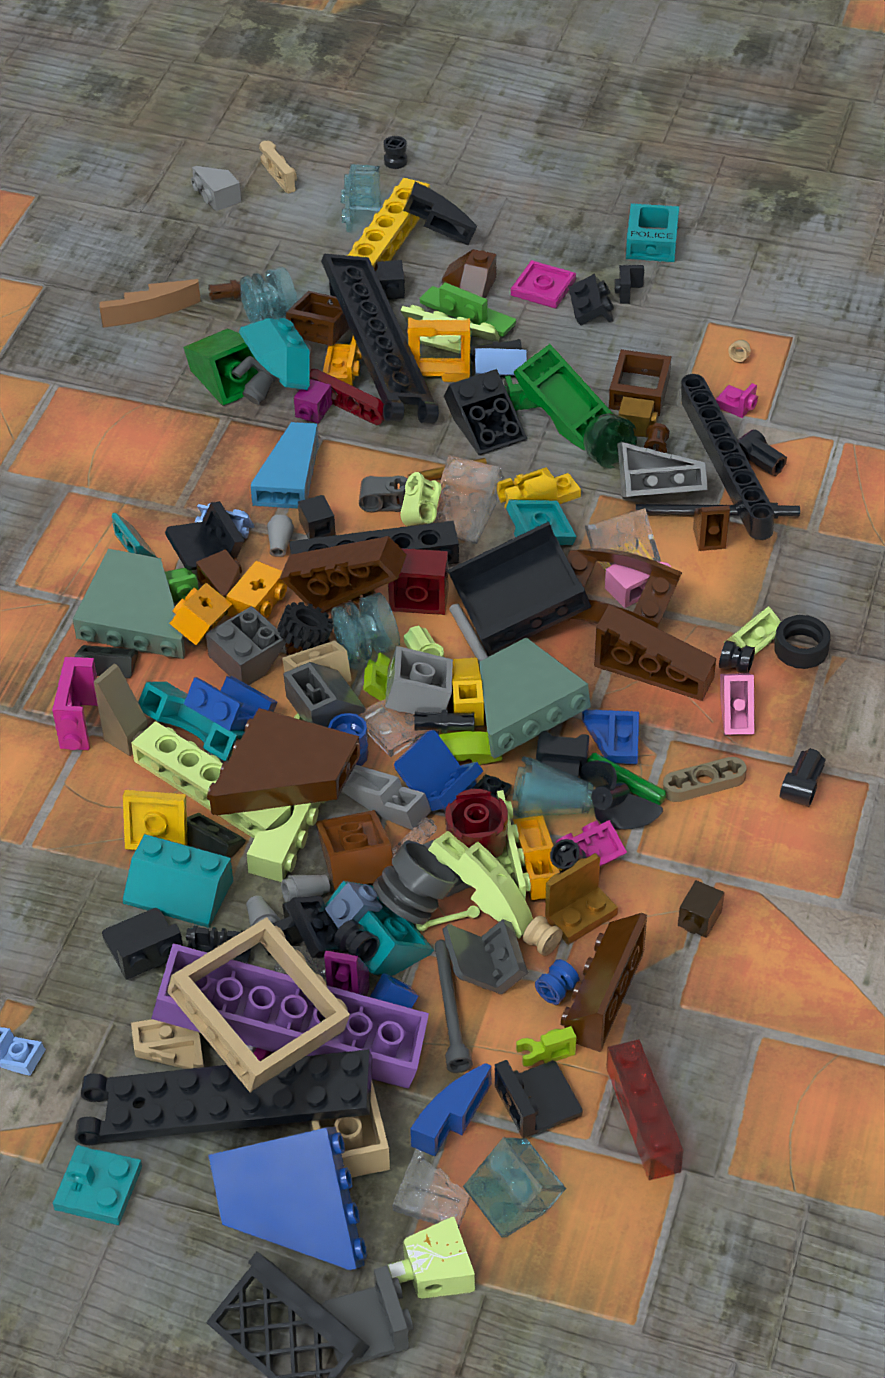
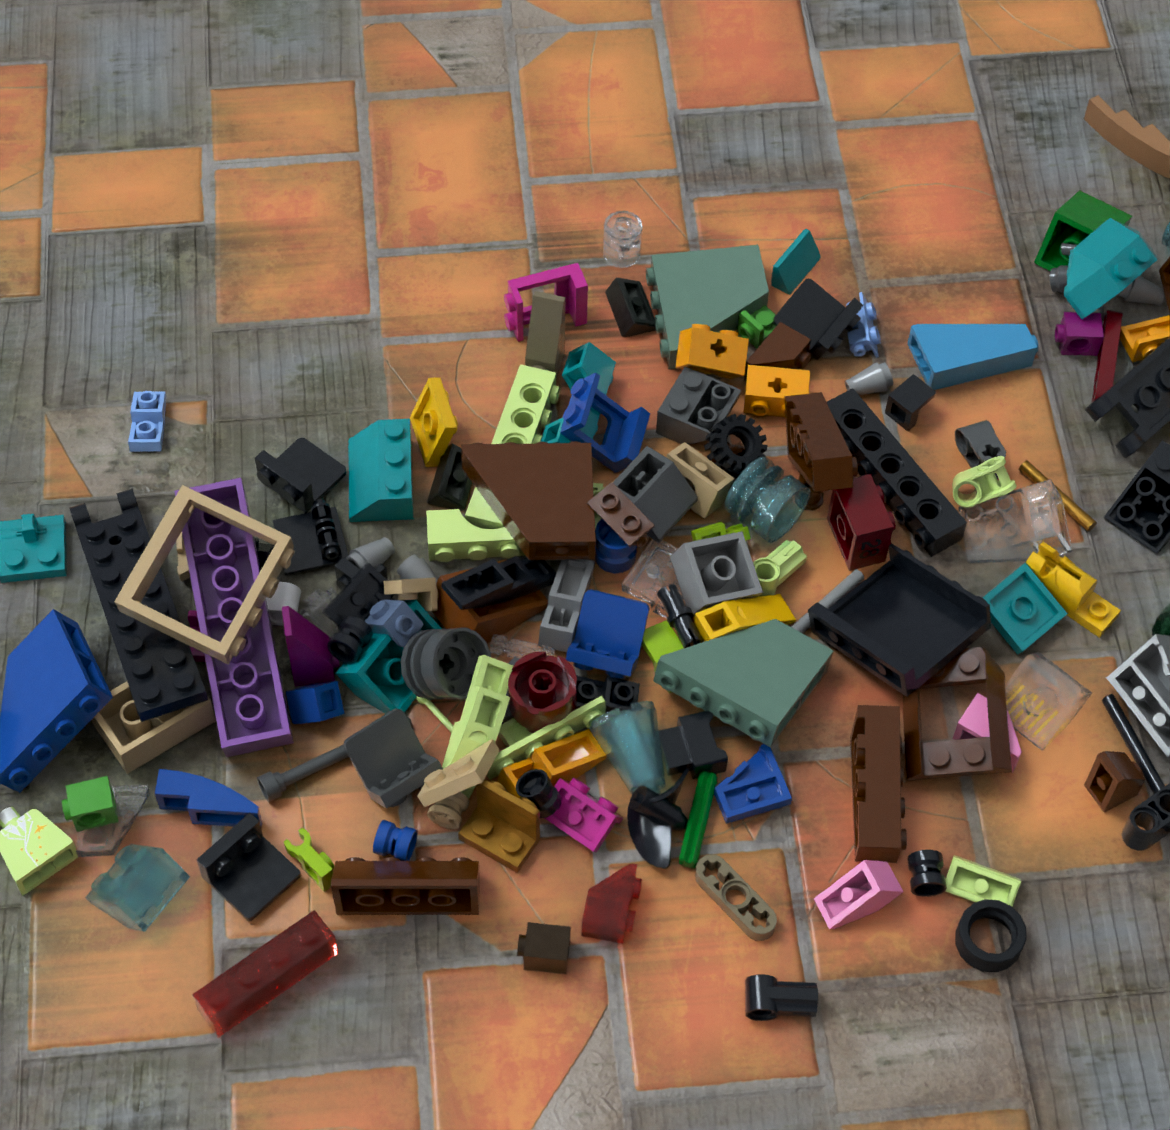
camera: 65 degrees right, 10 degrees up
none -> bright green brick [62,776,119,832]
none -> tan bracket [383,577,439,612]
none -> tan wing [417,739,500,807]
none -> black slope [441,556,557,610]
none -> clear red slope [581,863,642,944]
none -> reddish brown hinge [587,482,655,547]
none -> clear wheel [603,211,643,268]

